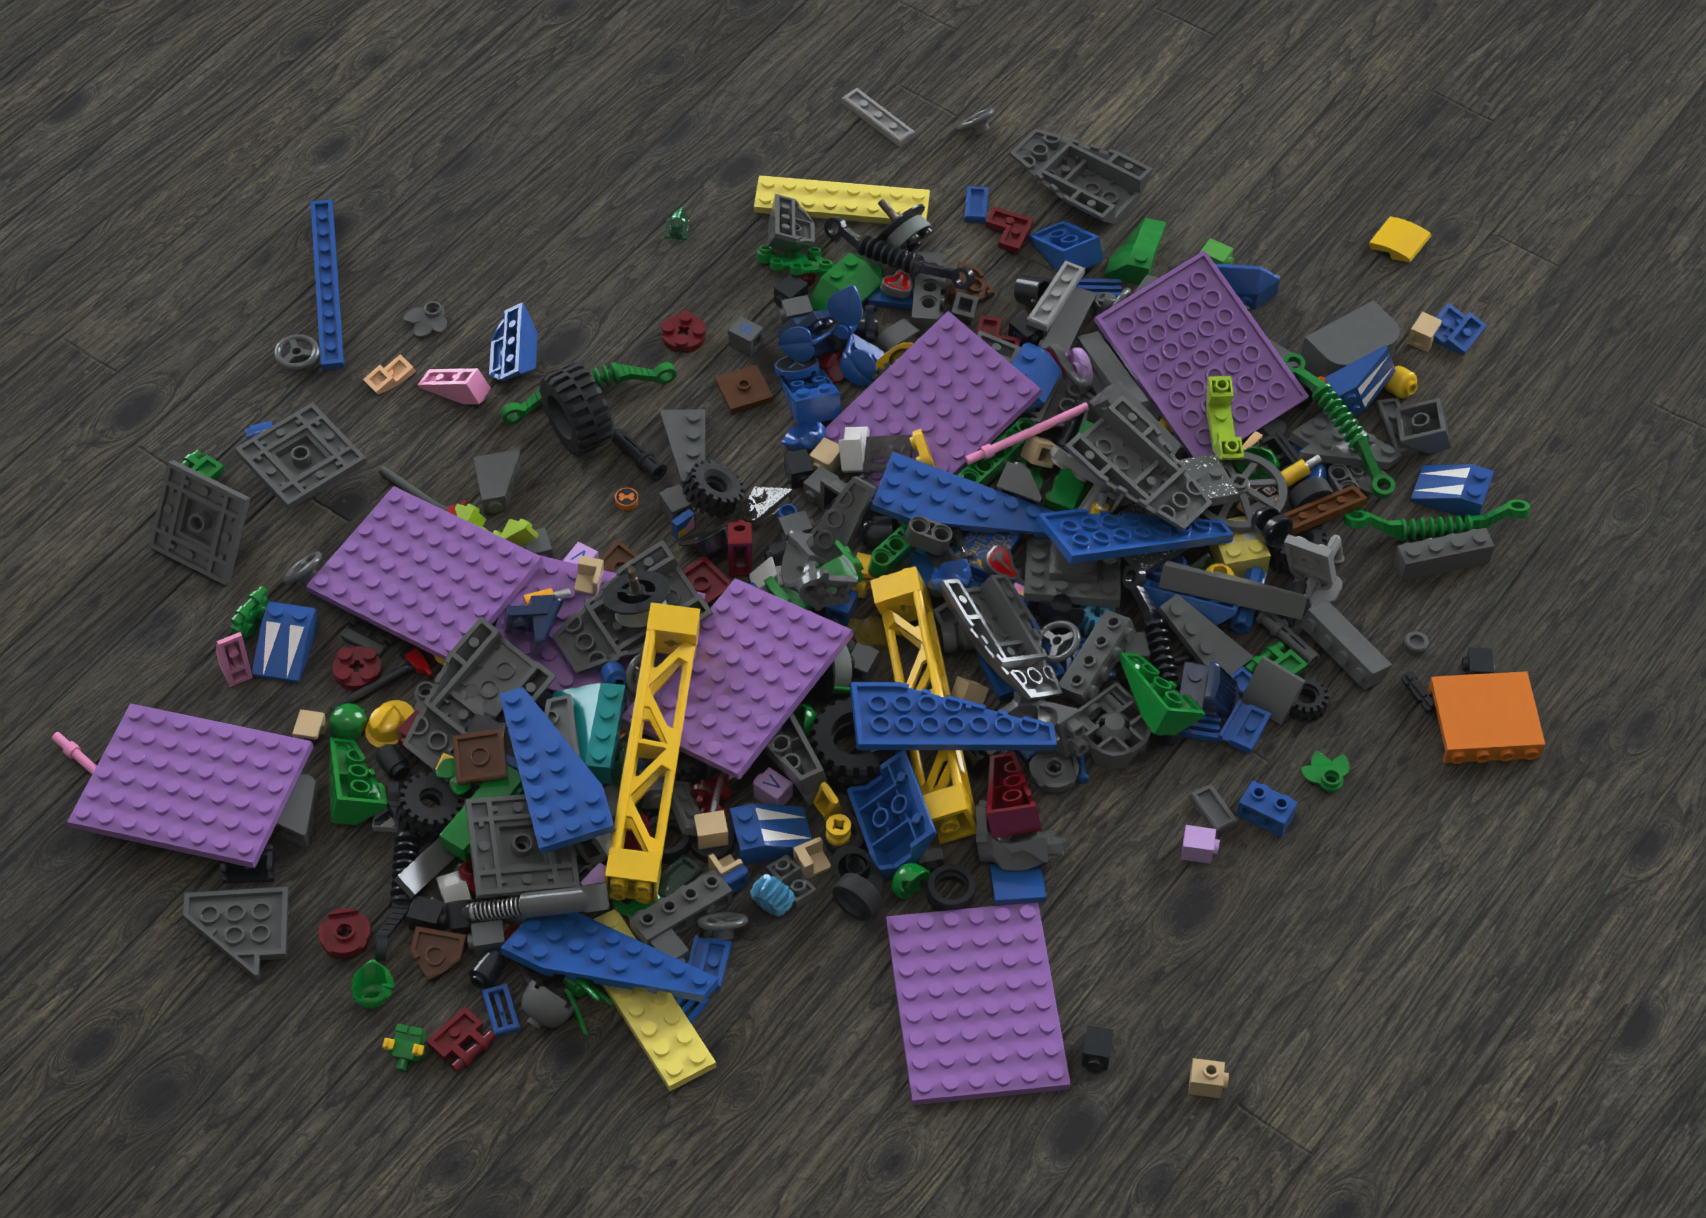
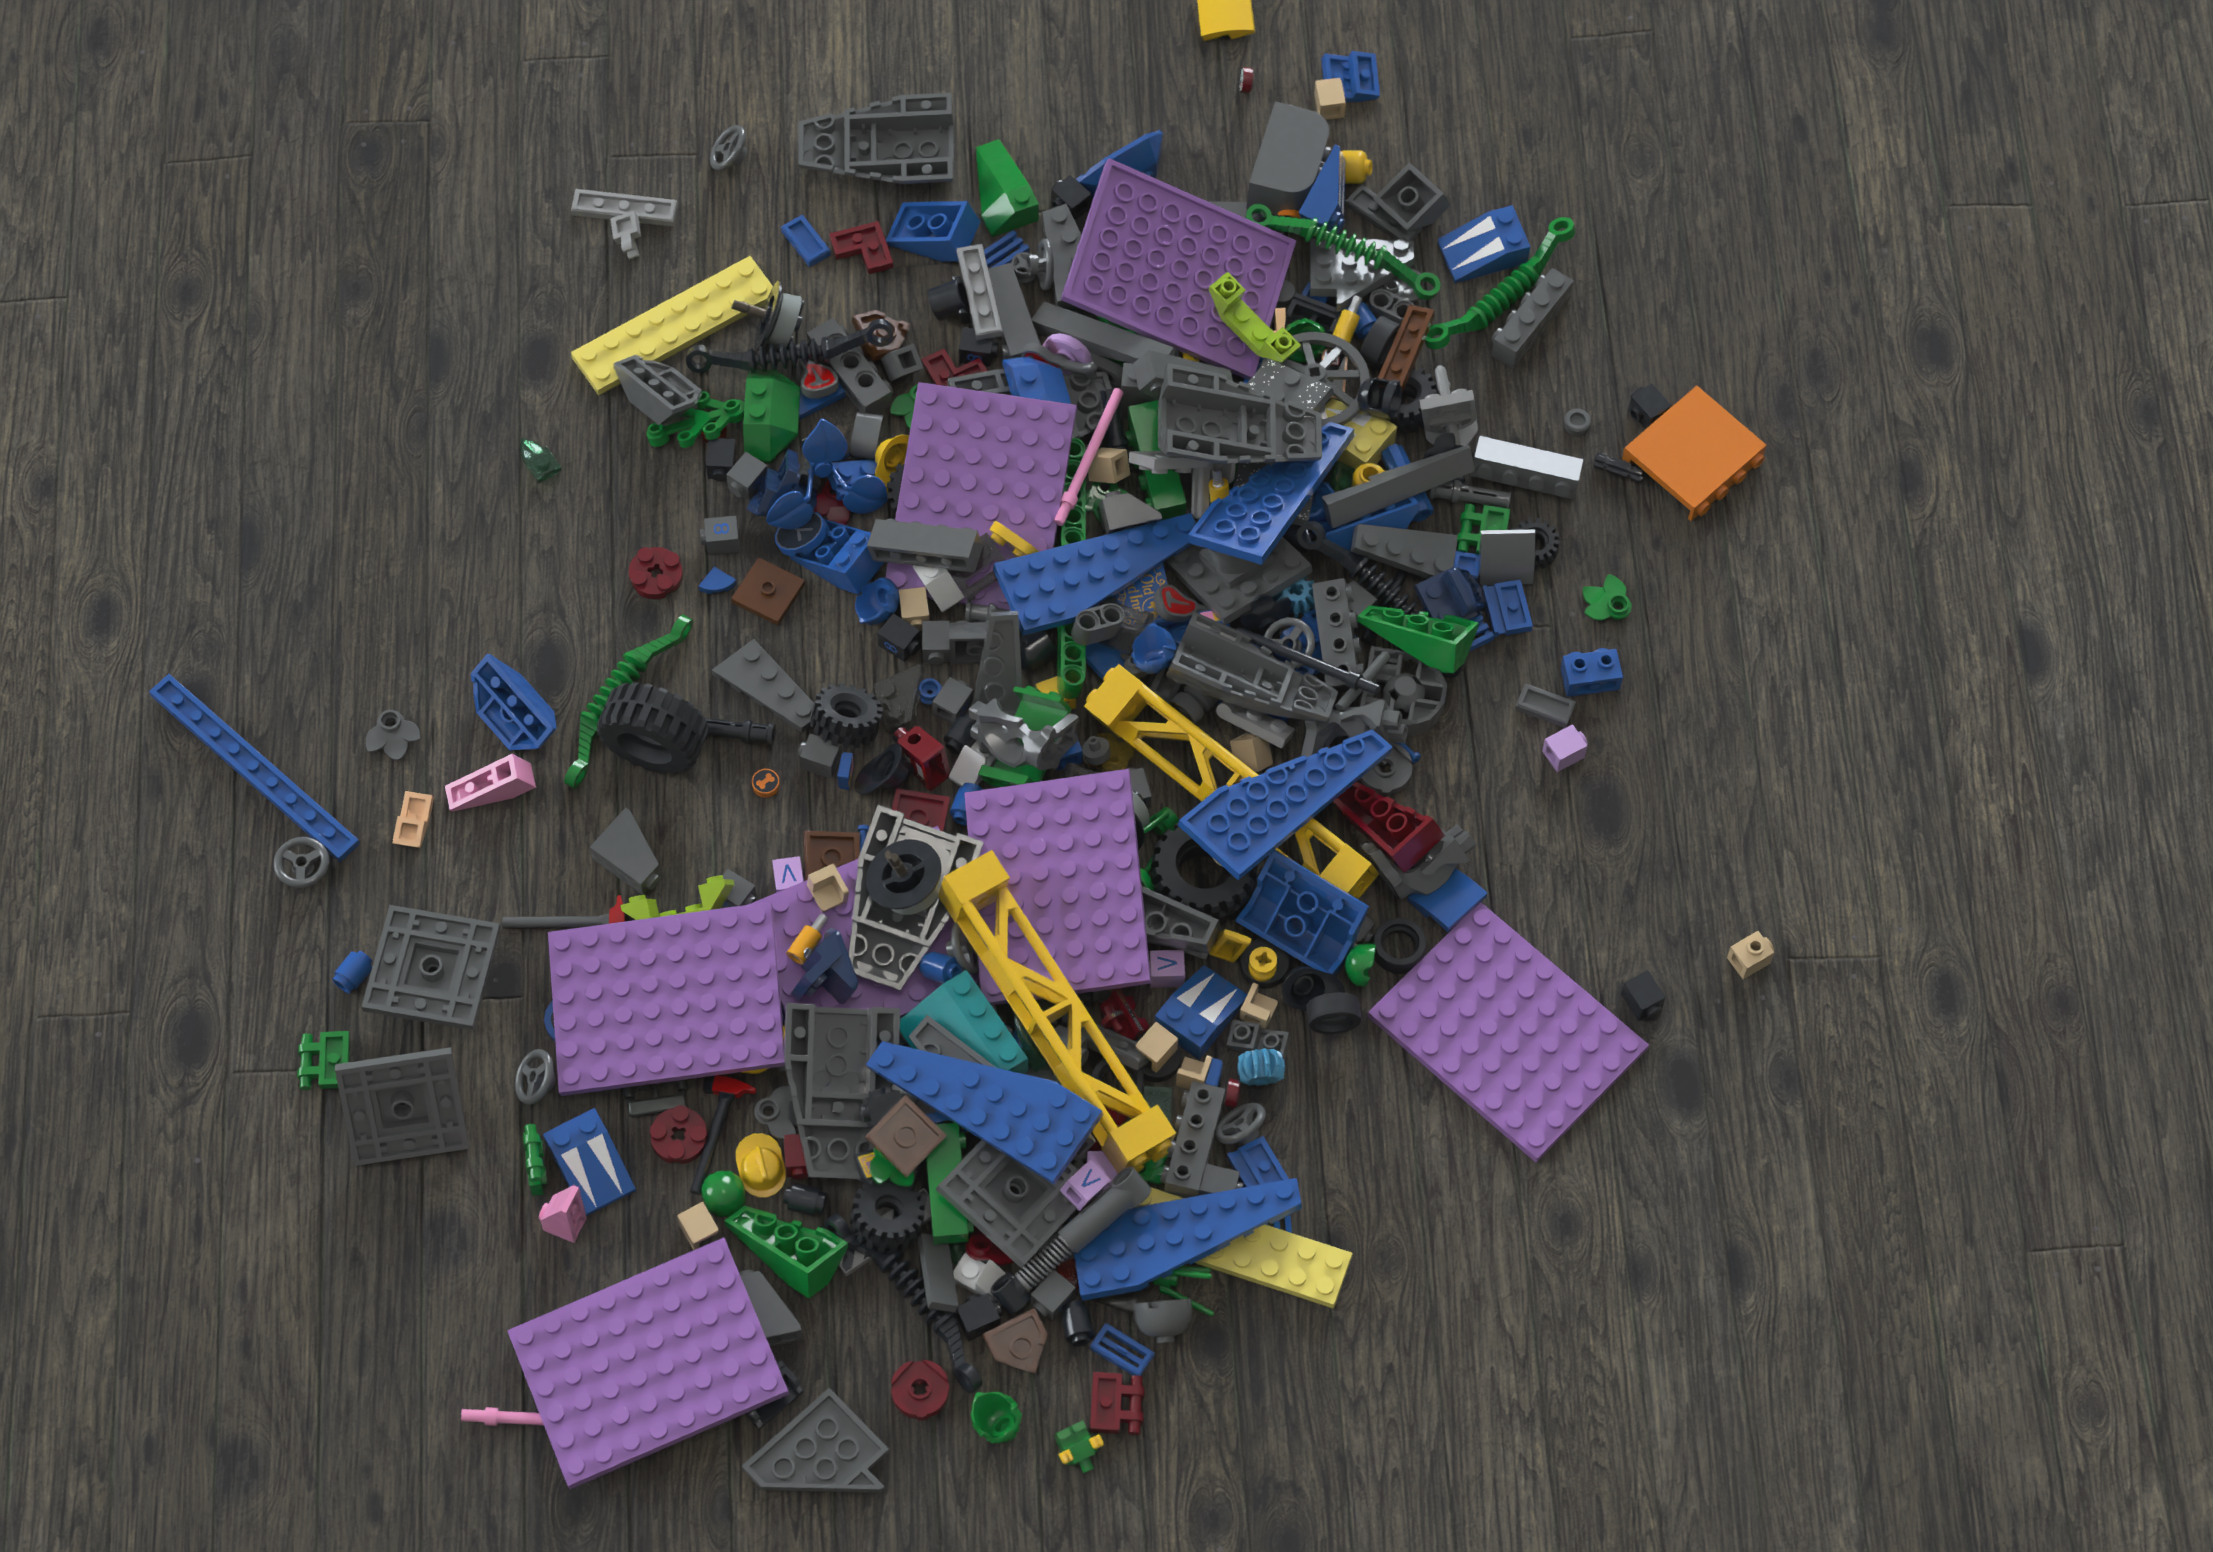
camera: 40 degrees left, 10 degrees up
bright green brick [1200,238,1234,265] -> none
none -> light grey plate [610,210,641,260]
none -> blue tile [698,566,737,594]
none -> dark grey brick [867,519,983,573]
none -> lavender brick [1060,1159,1111,1211]
none -> dark grey tile [1082,736,1111,765]
none -> light grey plate [1216,701,1295,748]
none -> dark red tile [1225,1078,1241,1108]
none -> black bar [1236,627,1381,695]
none -> dark red tile [1240,67,1253,93]
none -> dark grey bar [1335,651,1391,712]

